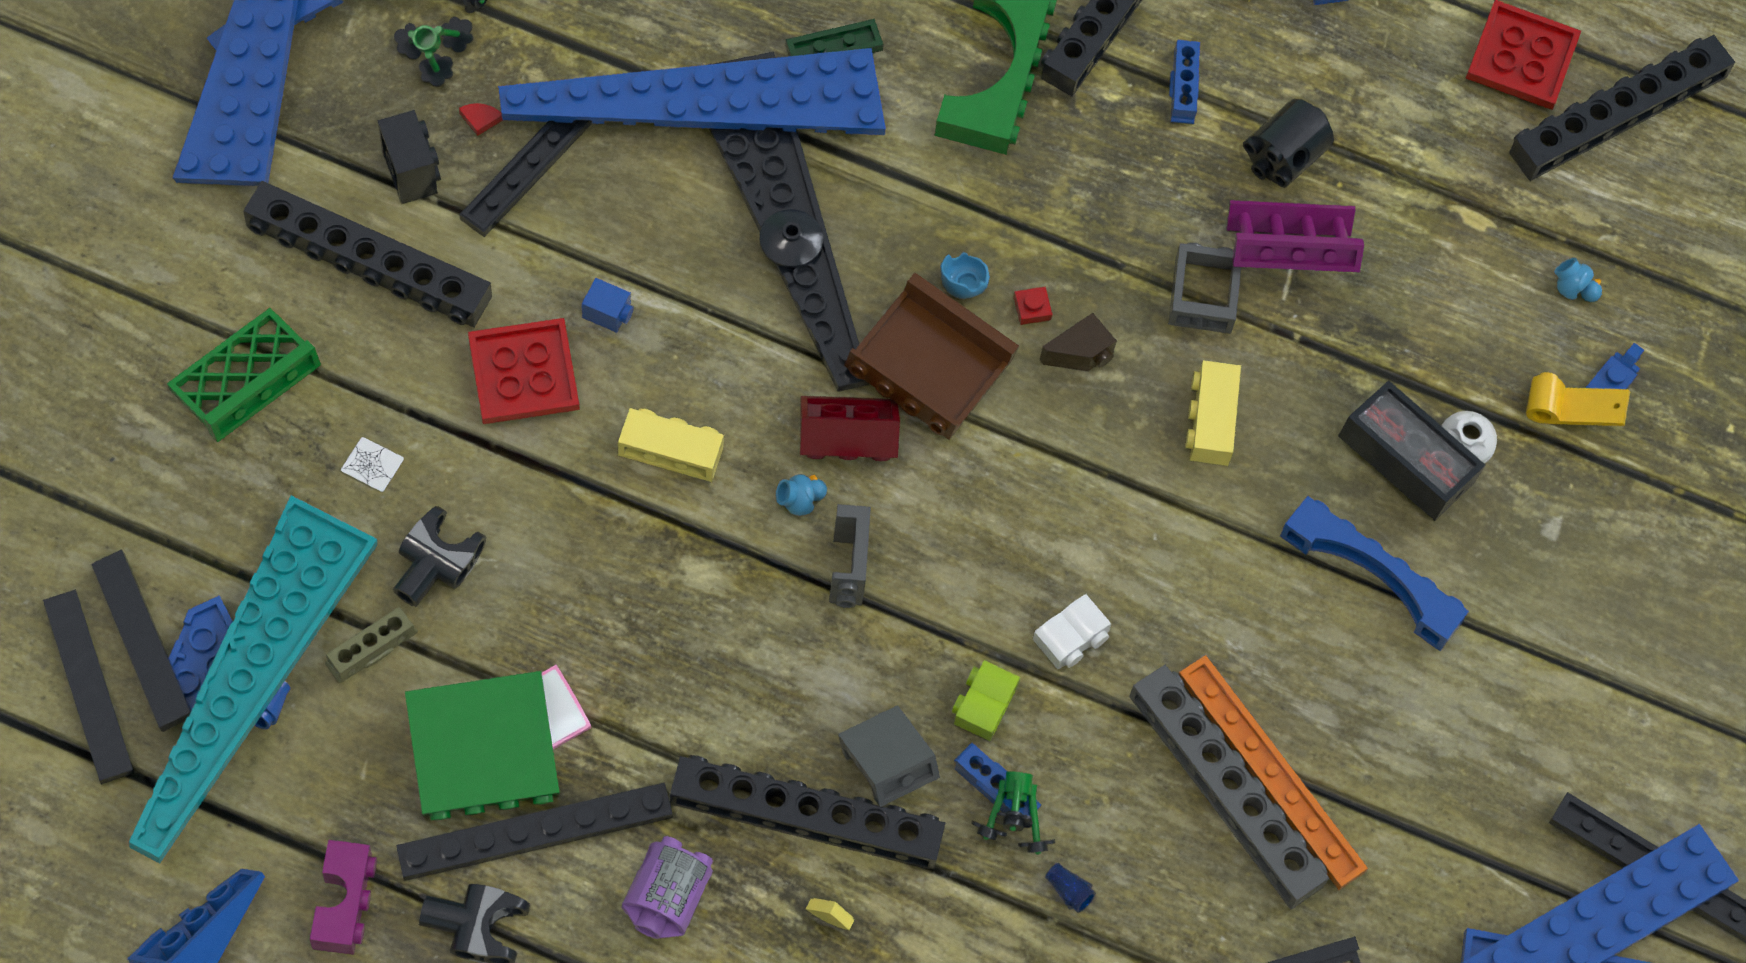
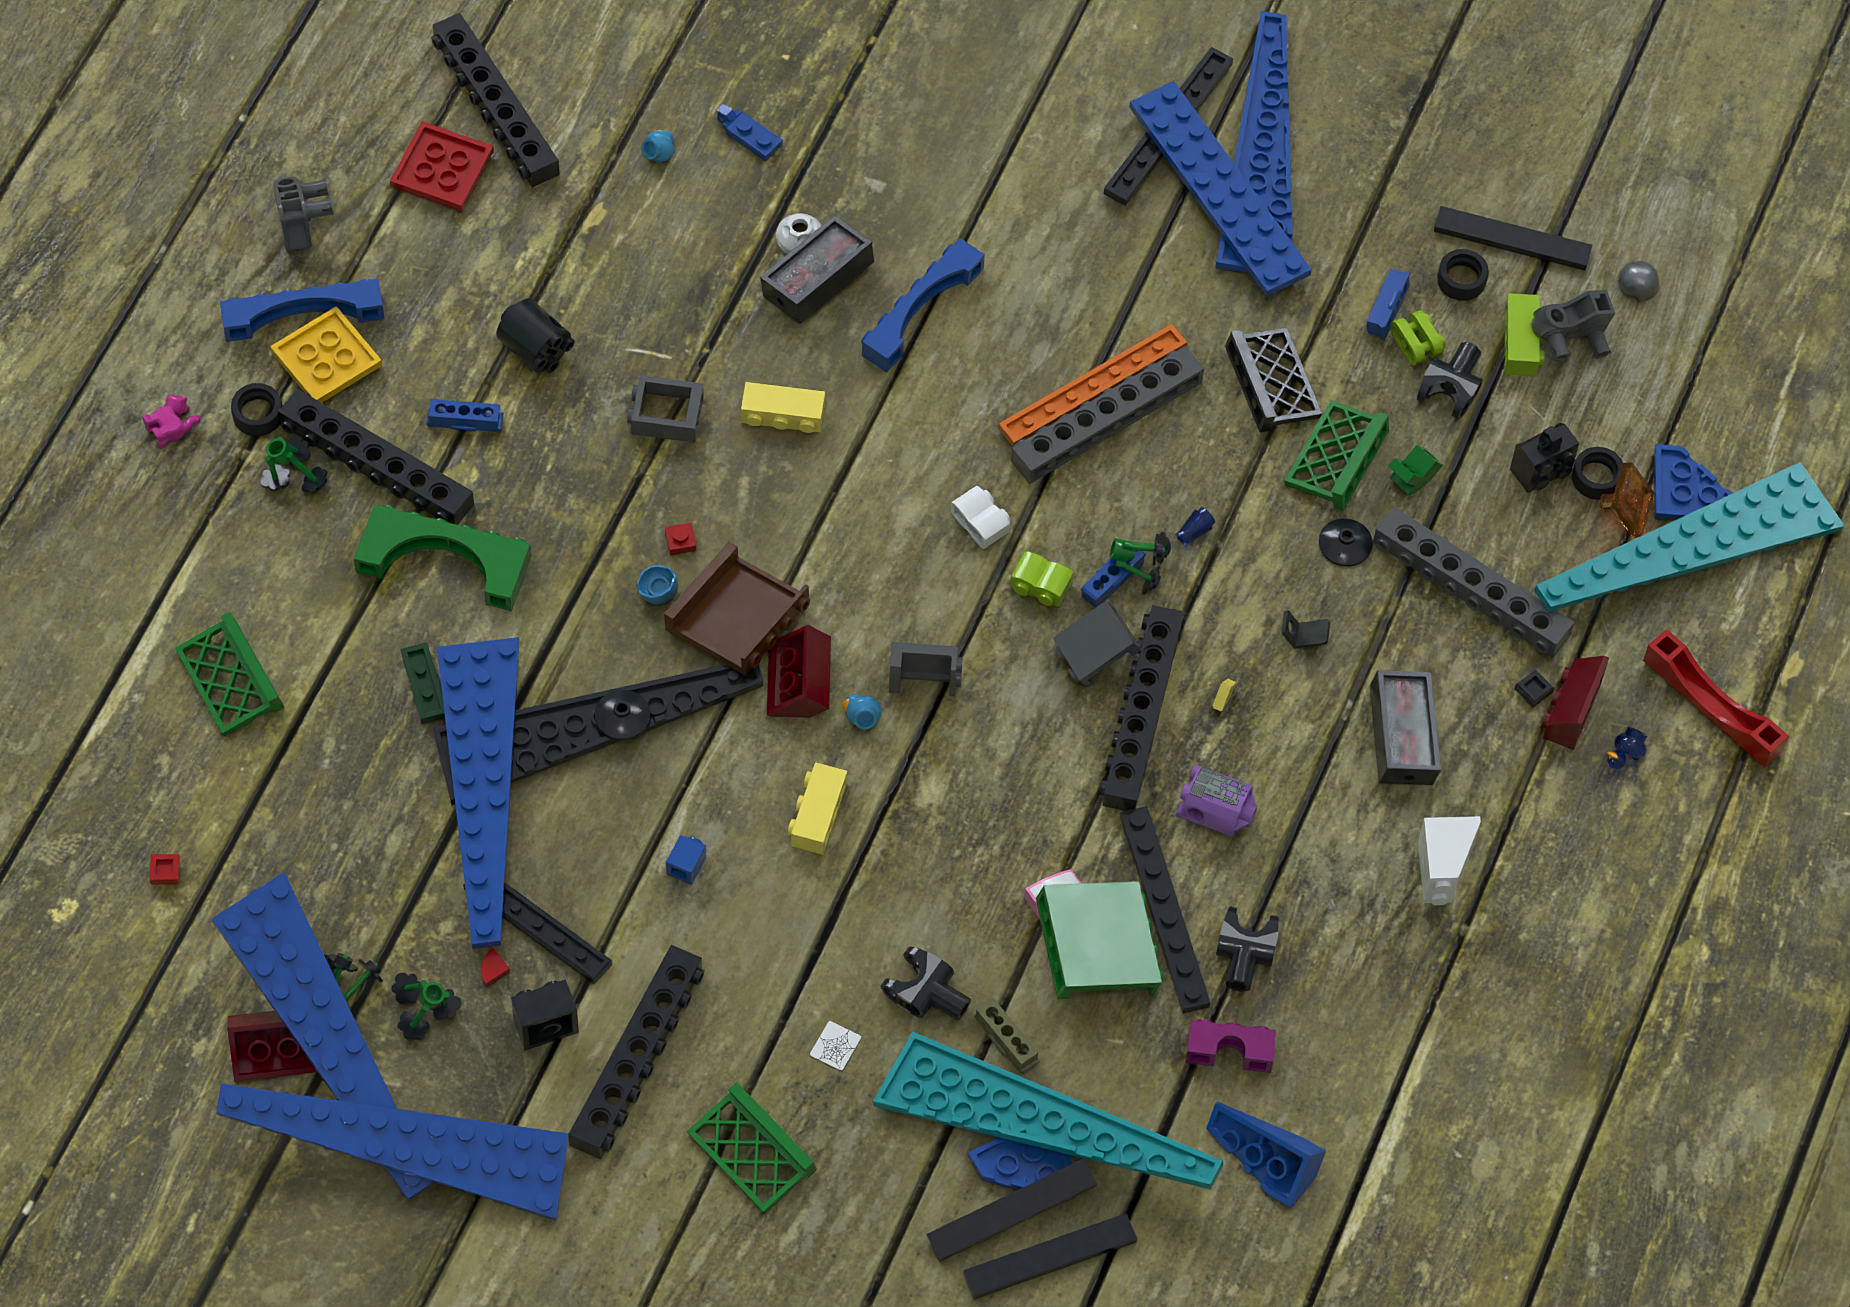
camera: 85 degrees left, 5 degrees down
red plate [468,318,580,424] -> none
dark brown slope [1040,313,1117,371] -> none
magenta fence [1226,200,1364,272] -> none
yellow door [1526,372,1630,426] -> none

